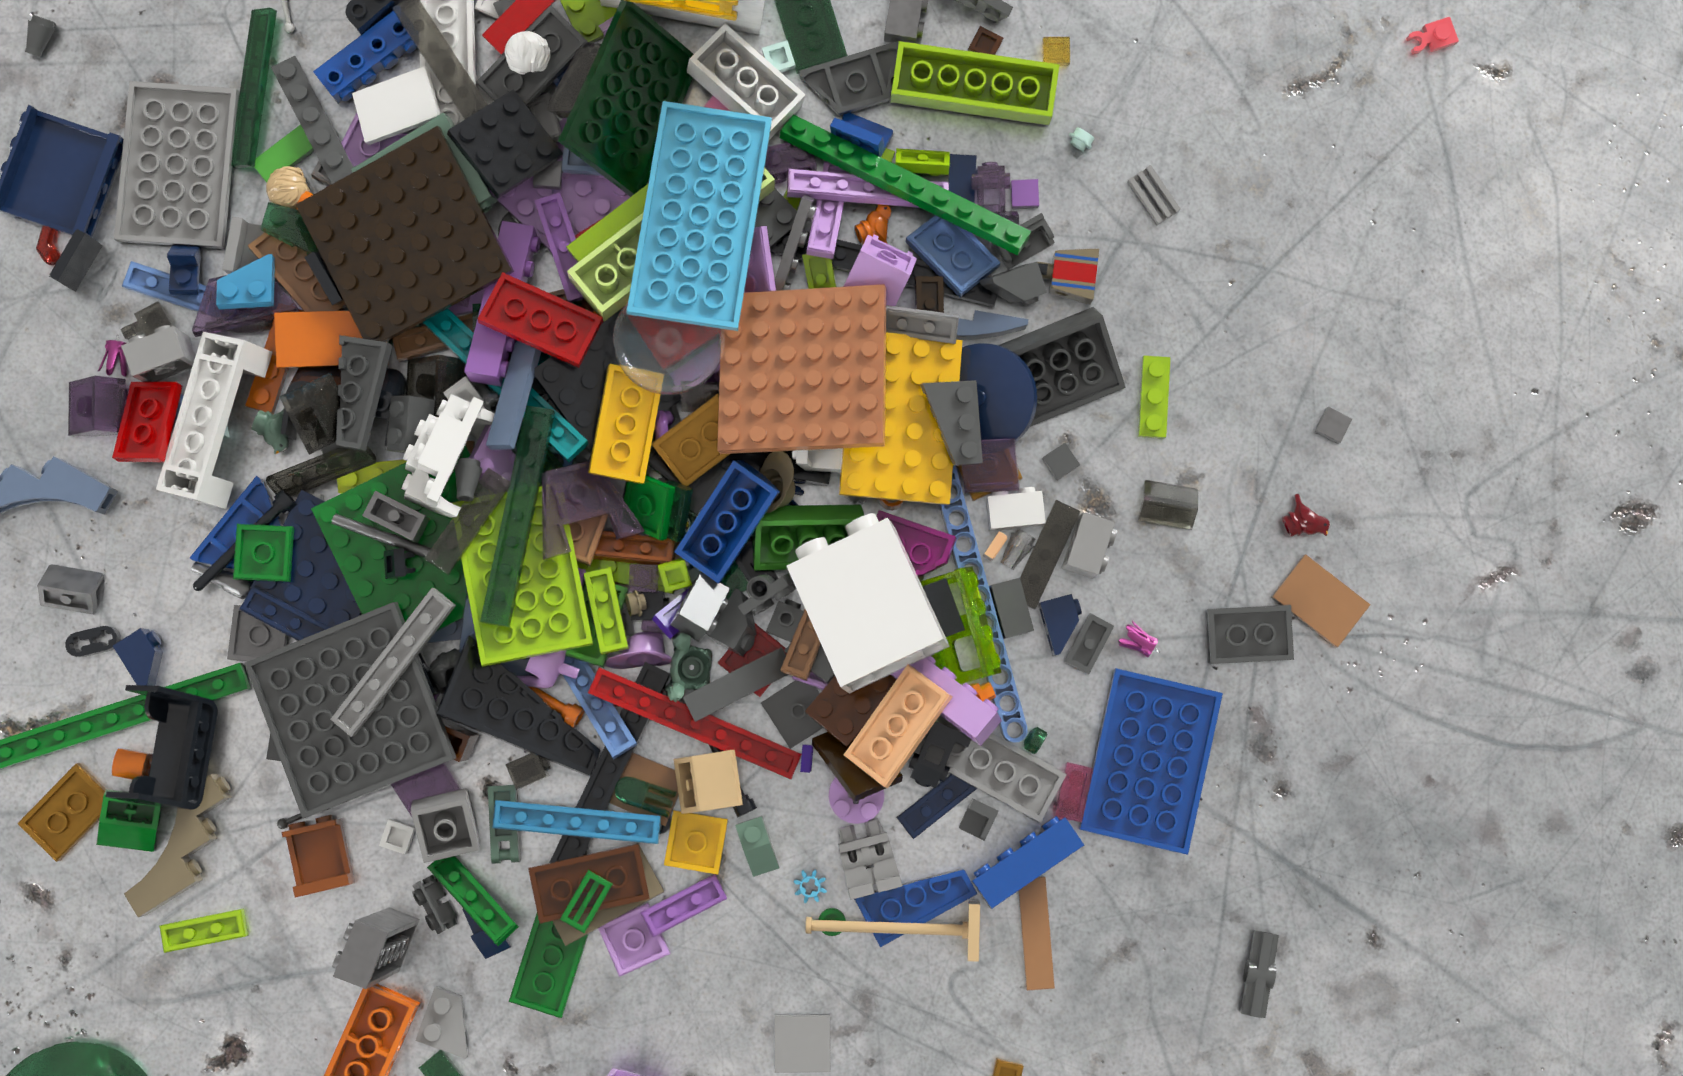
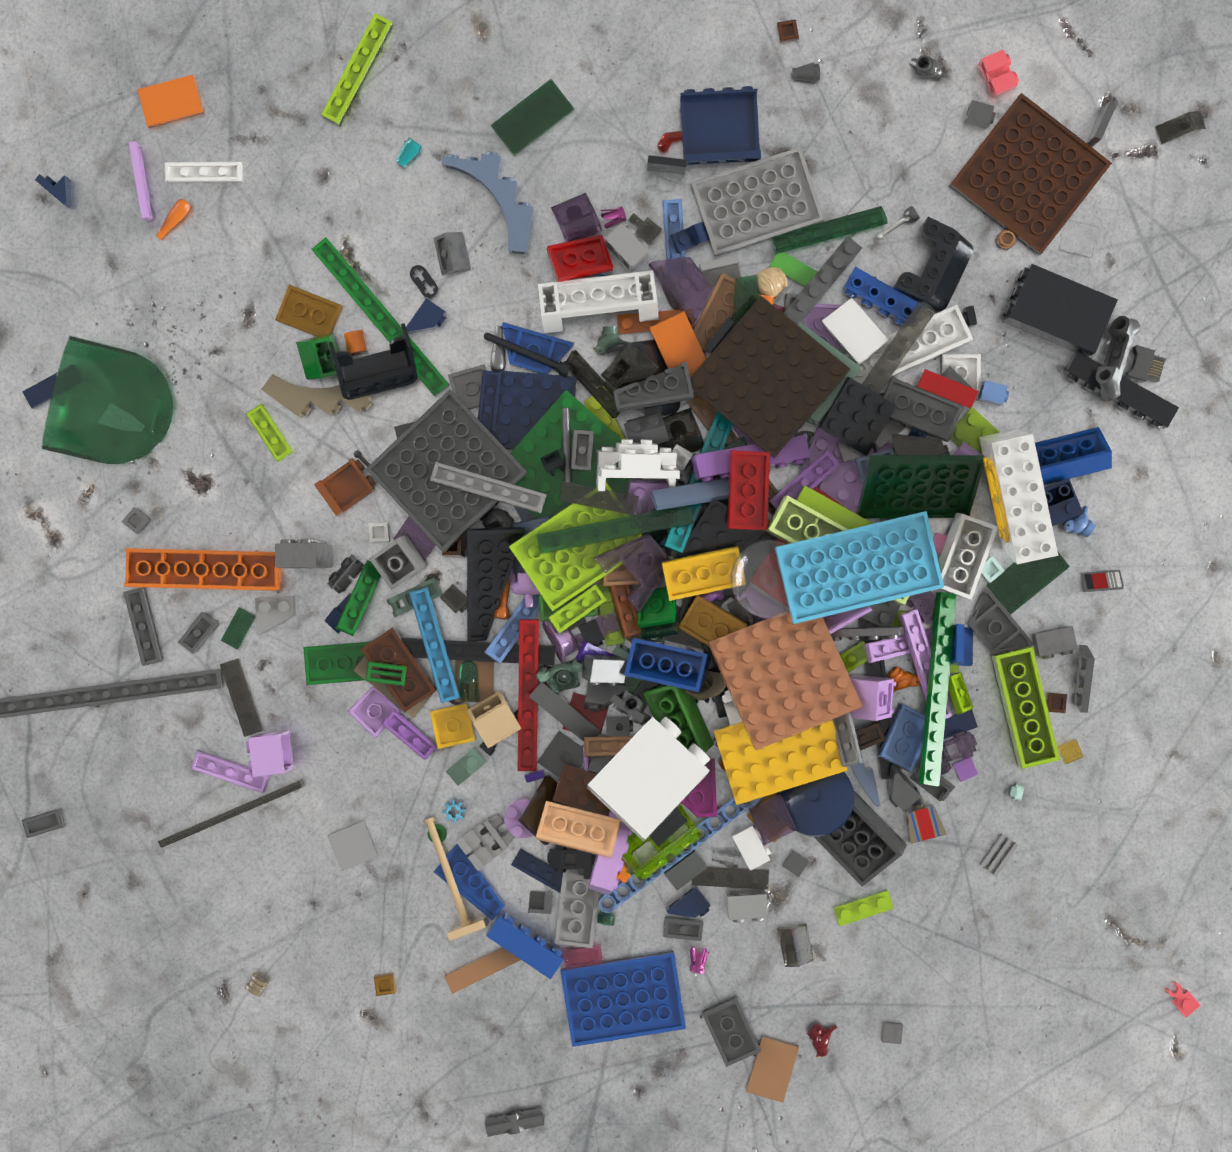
camera: 65 degrees right, 5 degrees up
dark azure wing [216,254,275,310] -> none
green tile [233,524,294,582] -> none
dark grey cone [455,458,483,502] -> none
white hair [505,31,551,75] -> none
dark tan plate [625,590,646,617] -> none
lime tile [658,558,692,593] -> none
dark grey wing [920,380,983,466] -> none
light nougat tile [983,531,1008,561] -> none

